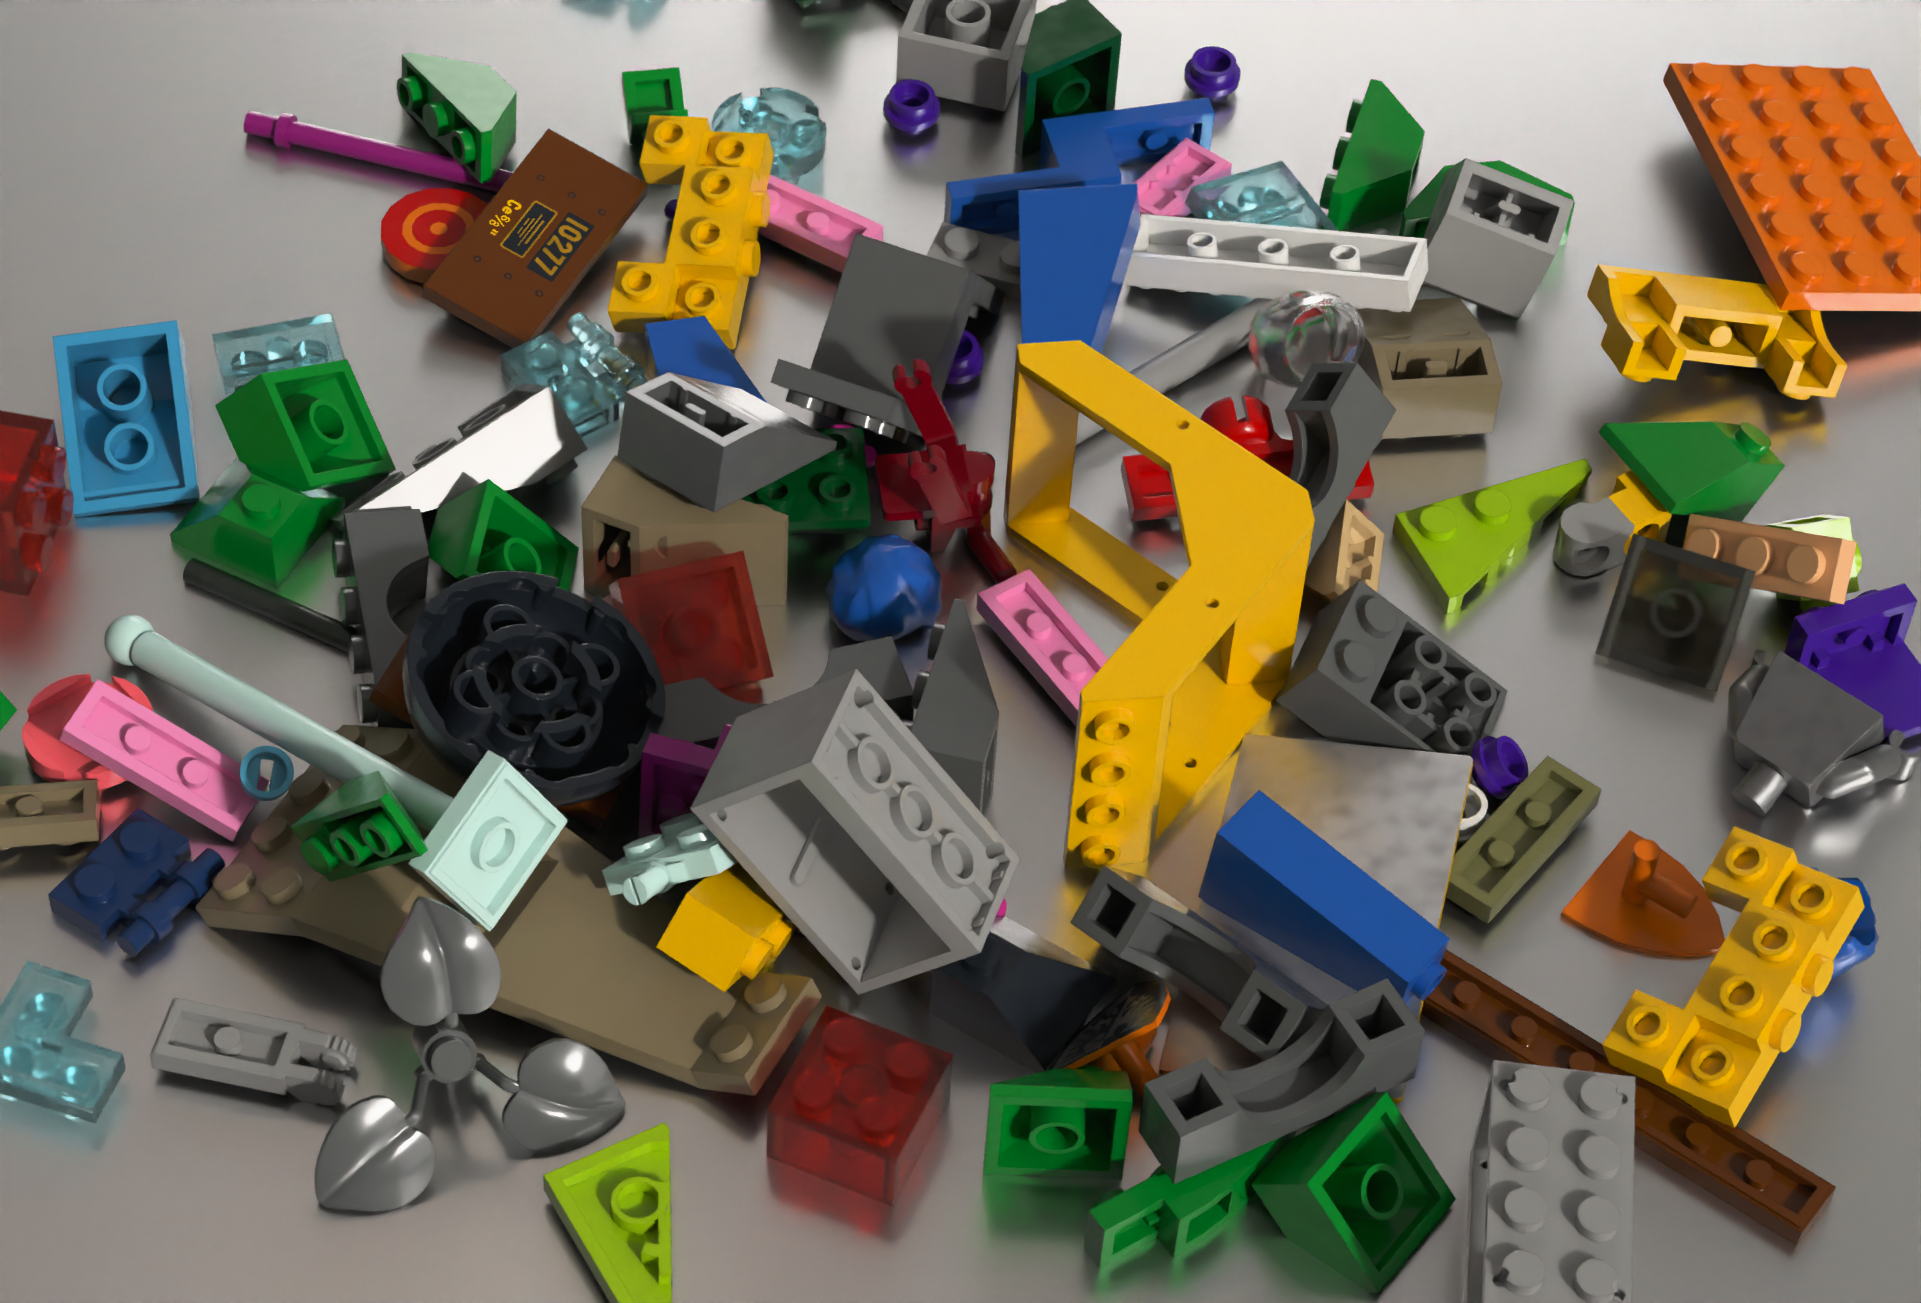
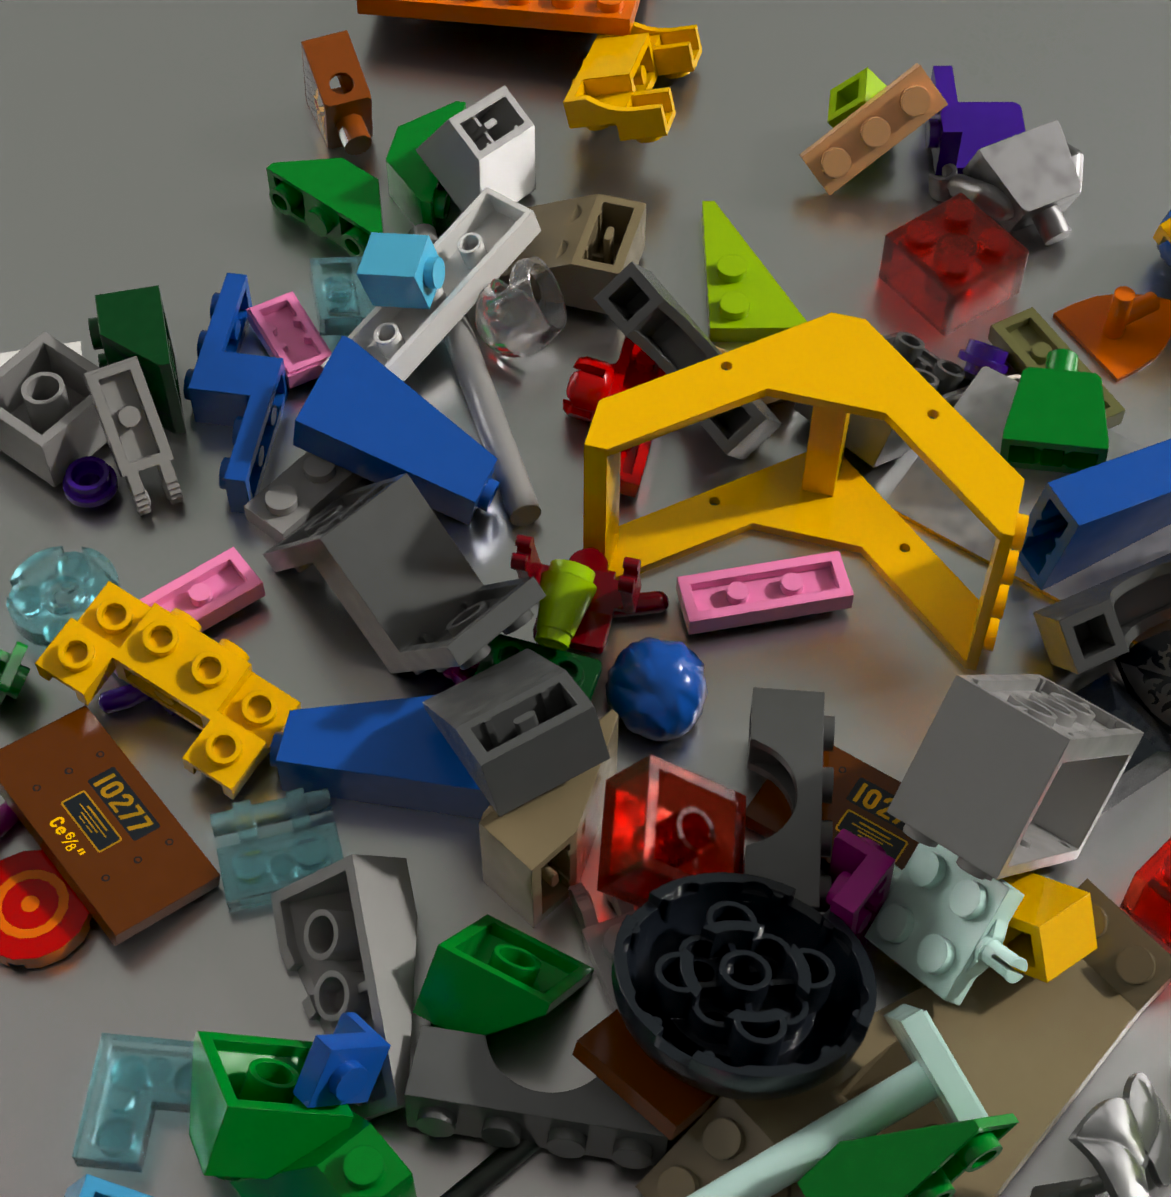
camera: 65 degrees left, 5 degrees up
dark grey slope [902,599,999,817] -> none
dark purple plate [1184,46,1241,98] -> none
light grey leg [1553,470,1672,576] -> none
clear smoke slope [1595,533,1756,692] -> none
green slope [1598,421,1785,521] -> none
none -> light grey hinge [83,356,184,516]
none -> blue bracket [293,1012,391,1108]
none -> dark orange torso [301,30,373,155]
none -> medium azure brick [356,232,445,309]
none -> lime cone [534,559,597,651]
none -> clear red brick [879,193,1029,337]
none -> green torso [1000,349,1109,474]

